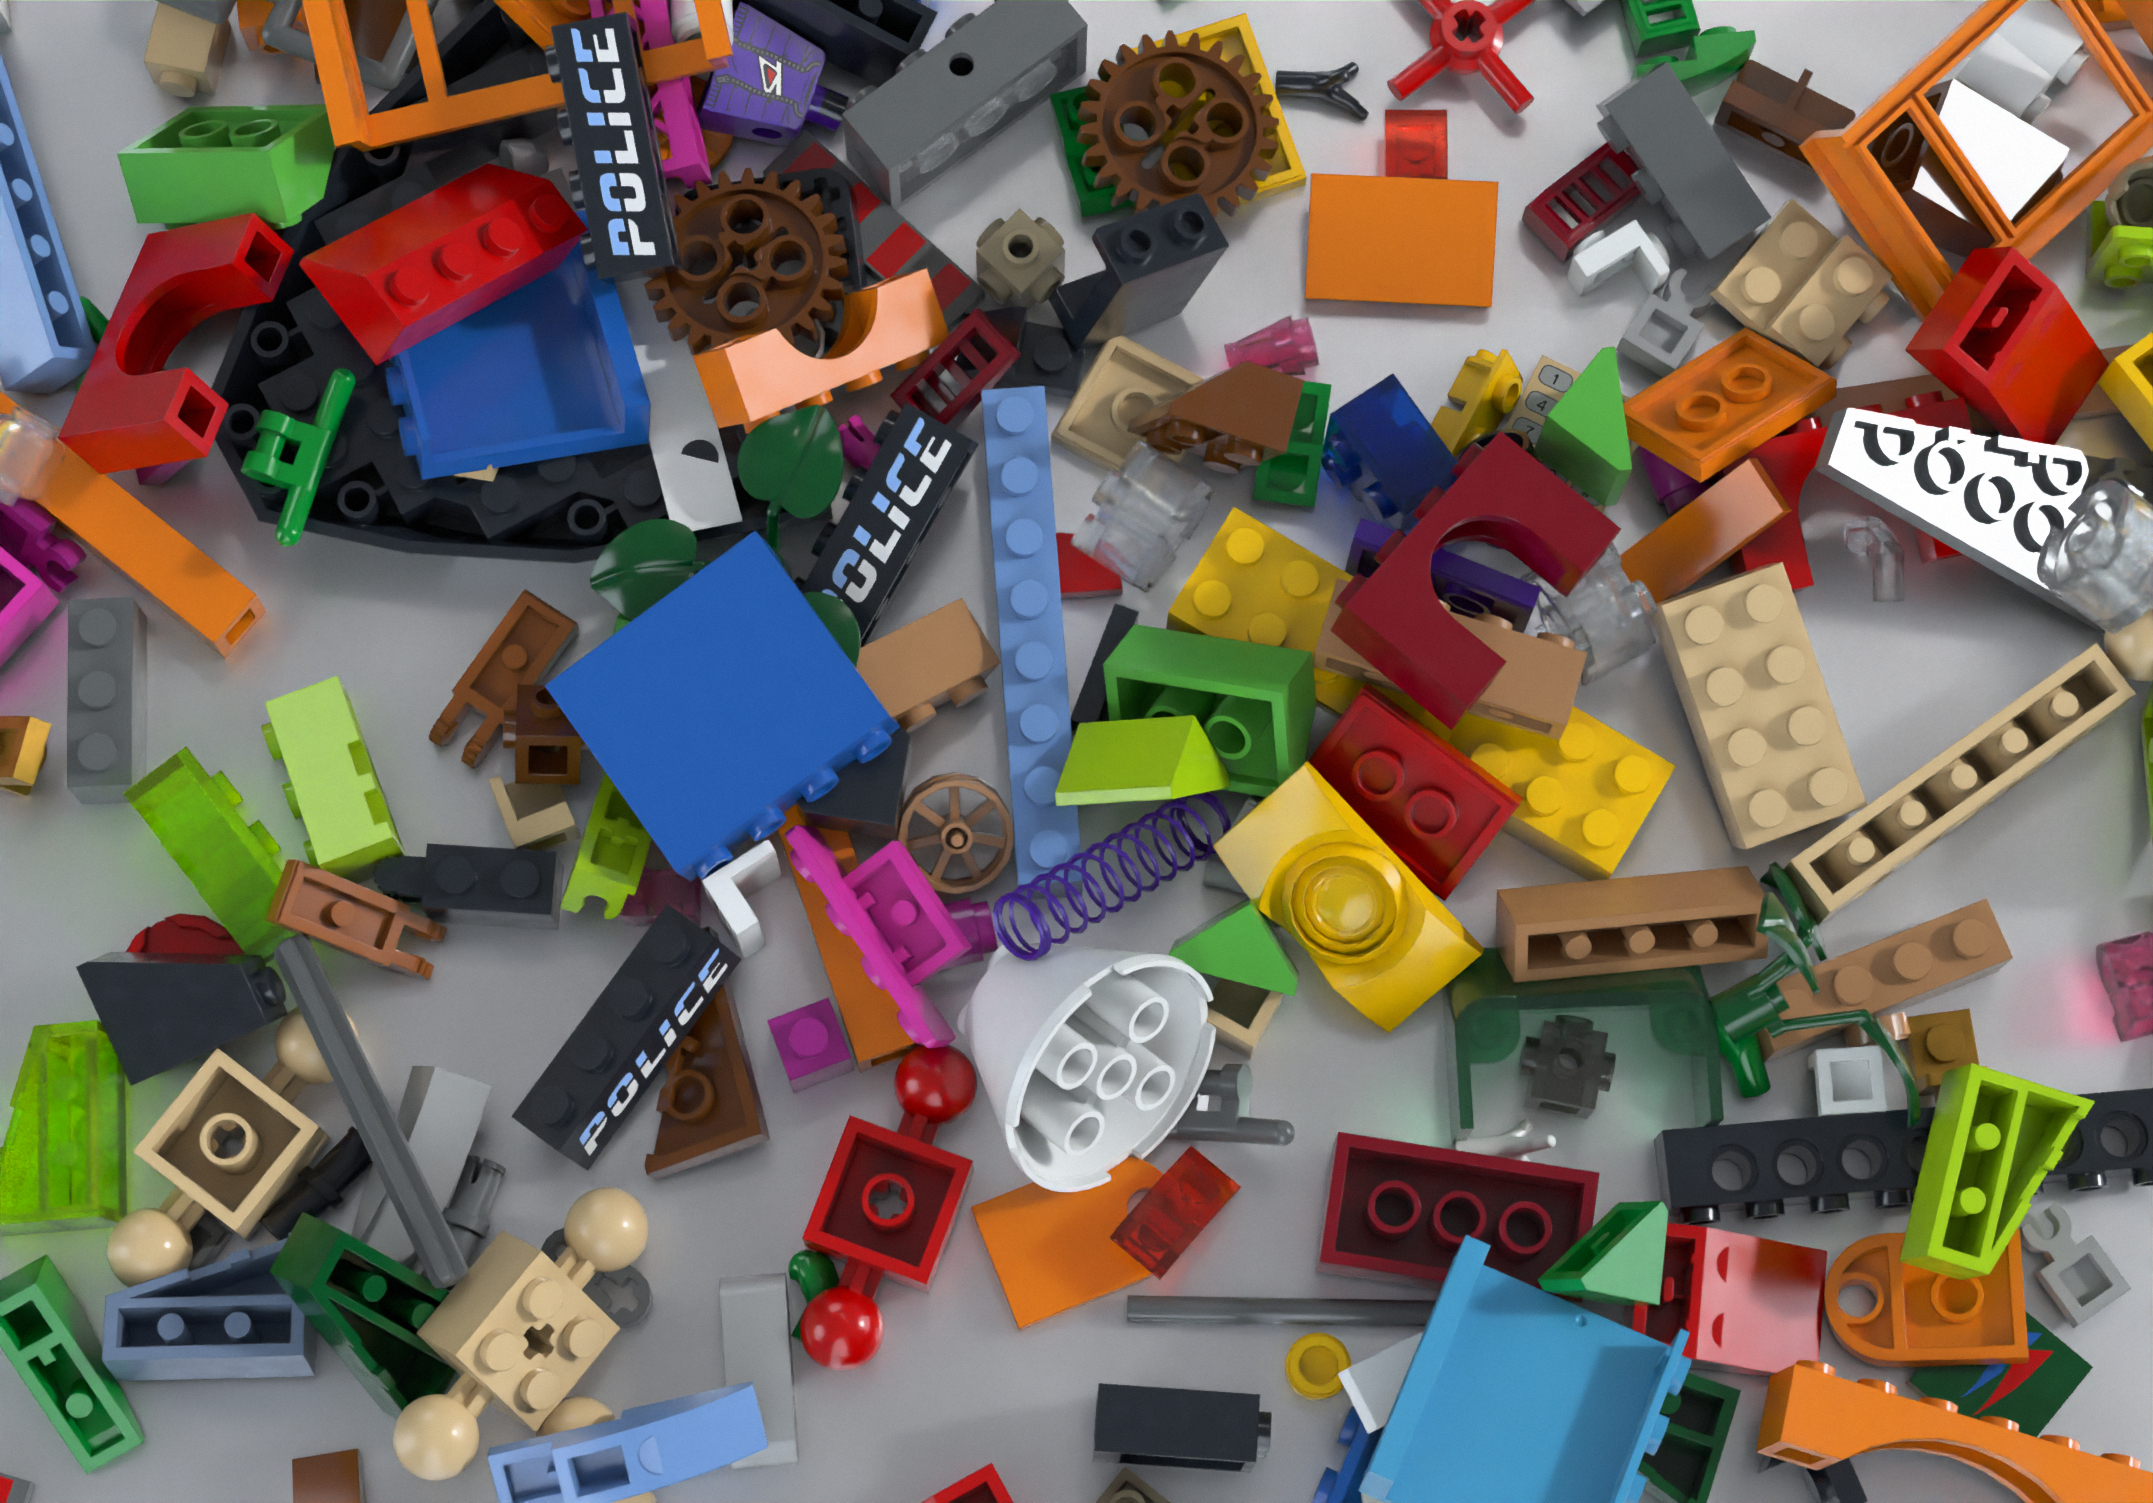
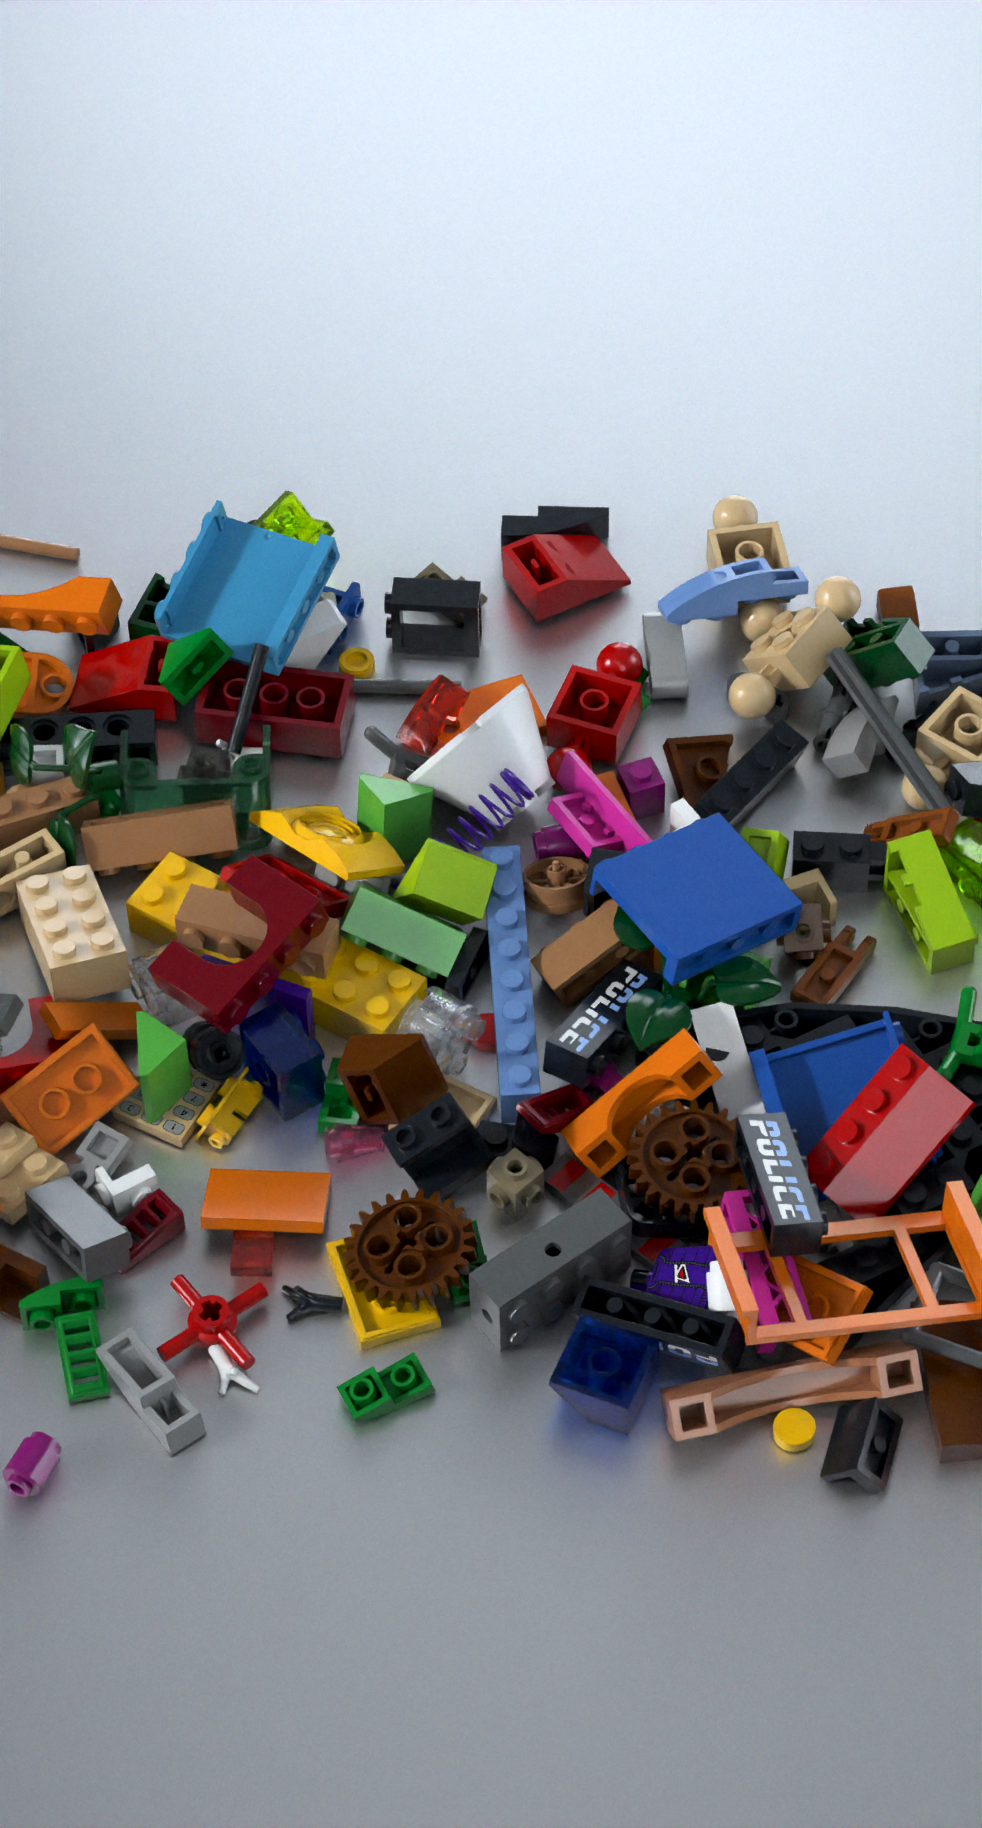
camera: 175 degrees left, 25 degrees down
none -> black bar [226,643,269,755]

